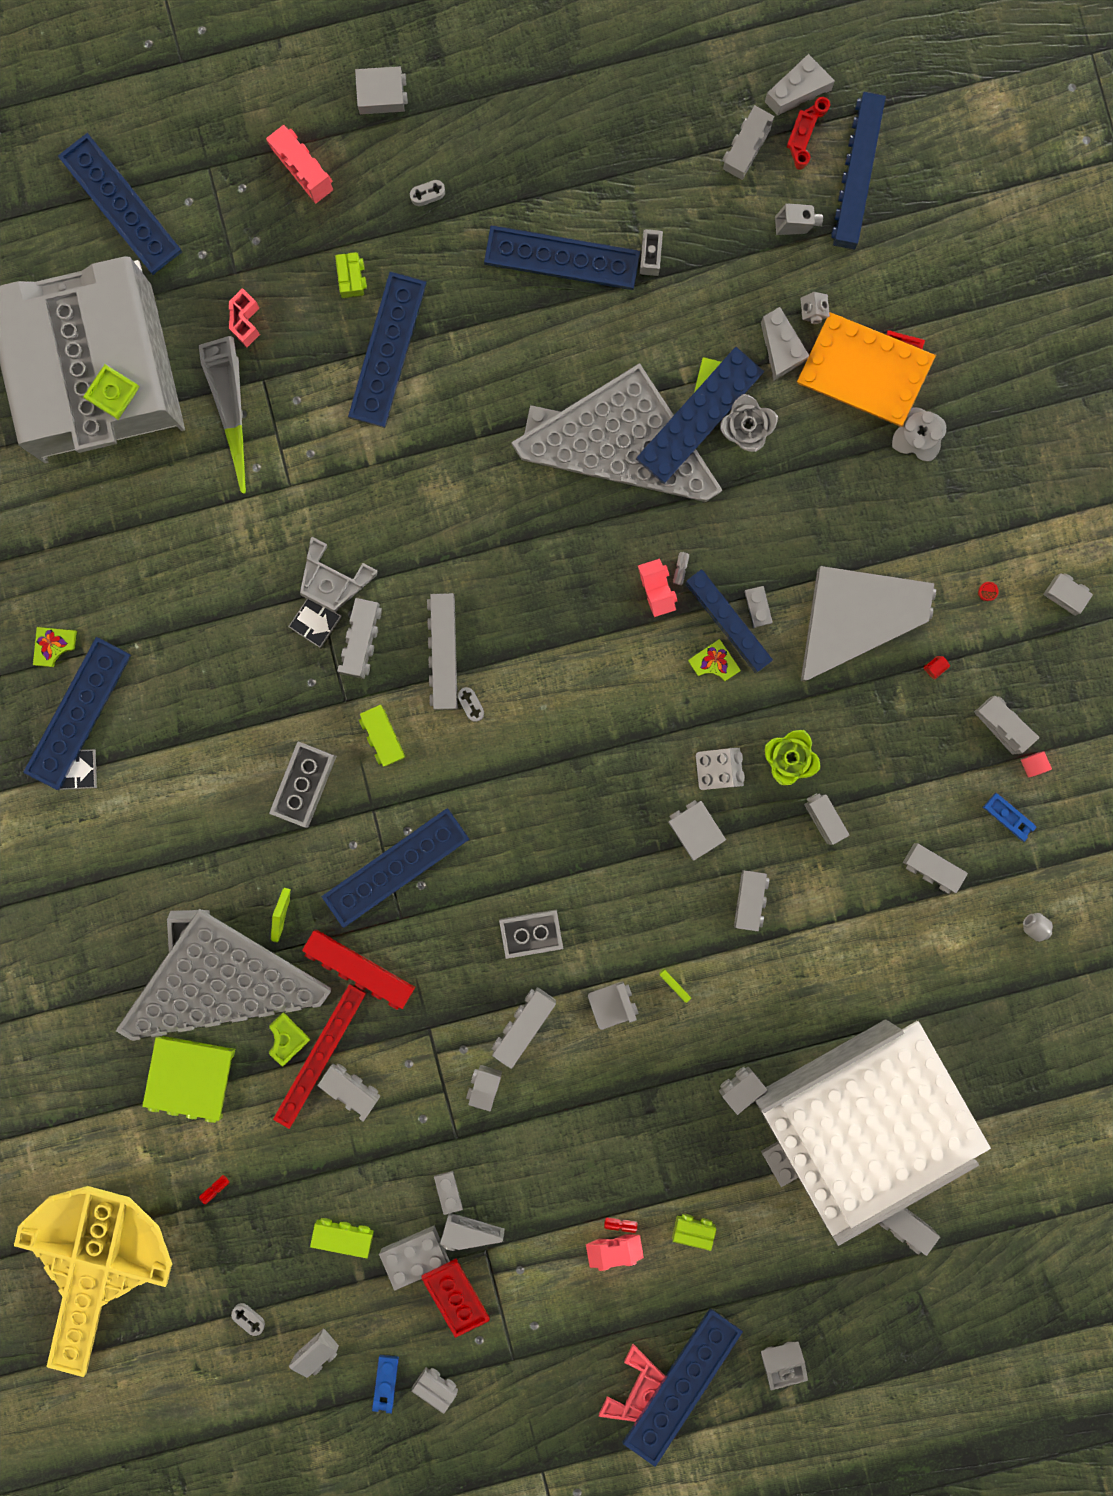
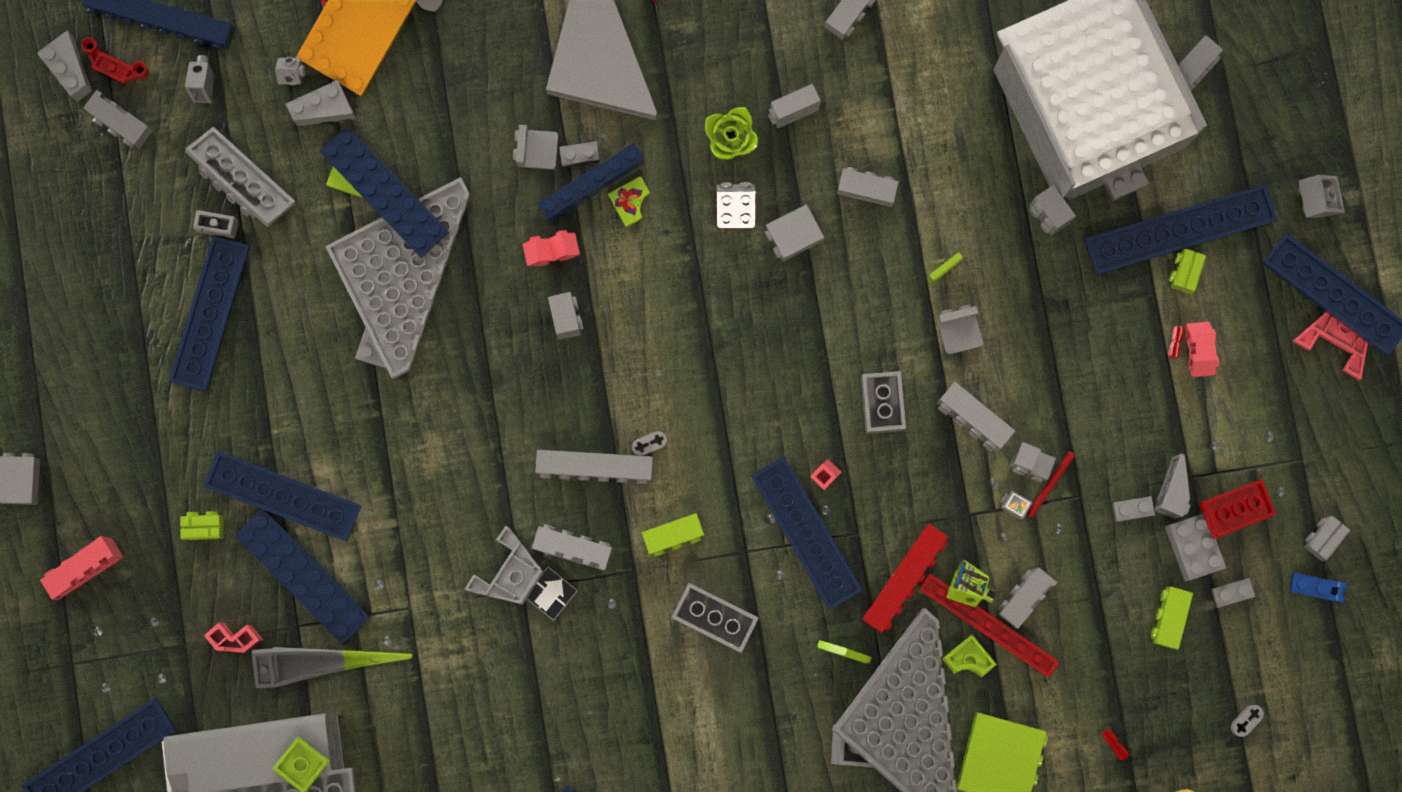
camera: 85 degrees left, 5 degrees down
light grey slope [289,1328,339,1378] -> none
light grey beam [410,180,445,206] -> none
light grey piece [673,552,689,585] -> none
light grey brick [720,394,778,452] -> none
none -> light grey plate [185,127,295,227]
none -> dark blue plate [235,509,371,645]
none -> light grey bracket [513,125,558,170]
none -> light grey brick [548,292,583,340]
none -> coral brick [810,459,842,490]
none -> torso [946,560,996,607]
none -> light grey brick [1000,490,1033,520]
none -> red bar [1026,451,1075,518]
none -> dark blue plate [1084,184,1278,275]
none -> light grey plate [1211,578,1255,608]

